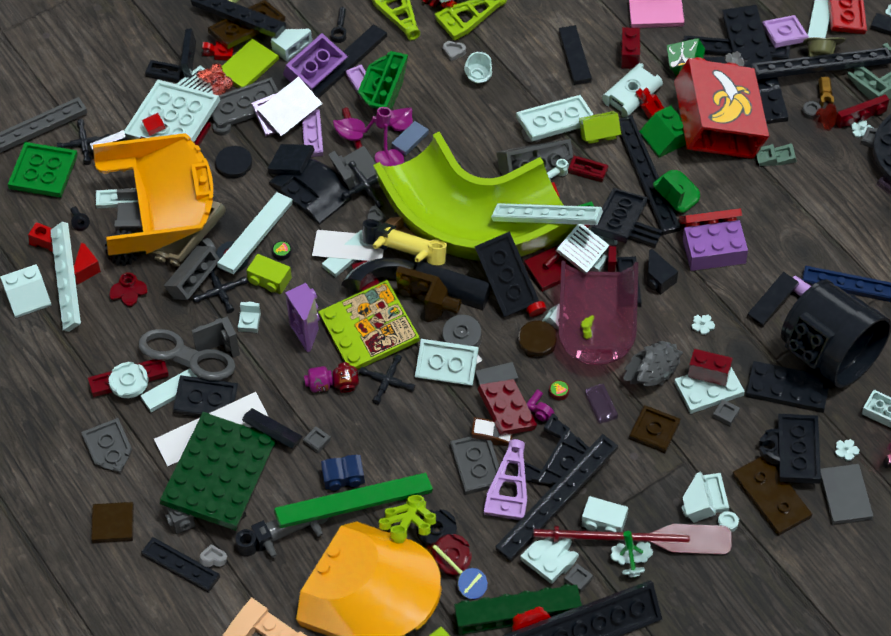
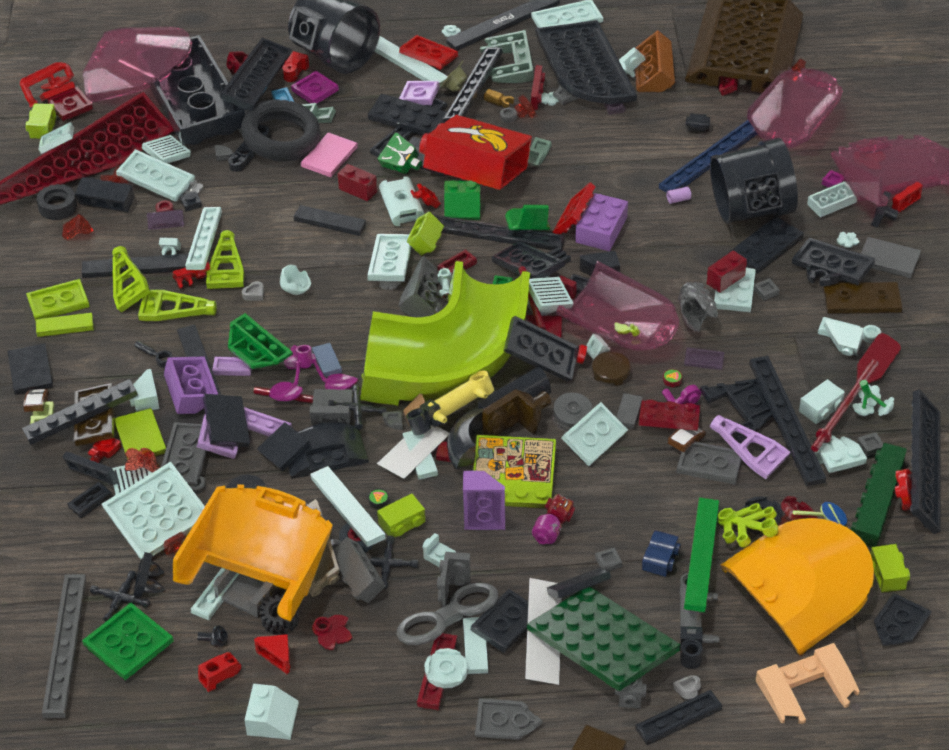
camera: 60 degrees left, 10 degrees down
light aqua plate [51,222,81,332] -> none
red tile [142,113,166,136] -> none
black piece [359,354,416,405] -> none
light aqua tile [491,203,603,225] -> none
dark brown tile [629,405,681,453] -> none
light aqua plant [691,315,715,335] -> none
light grey plant [725,51,744,66] -> none
black tile [748,271,799,327] -> none

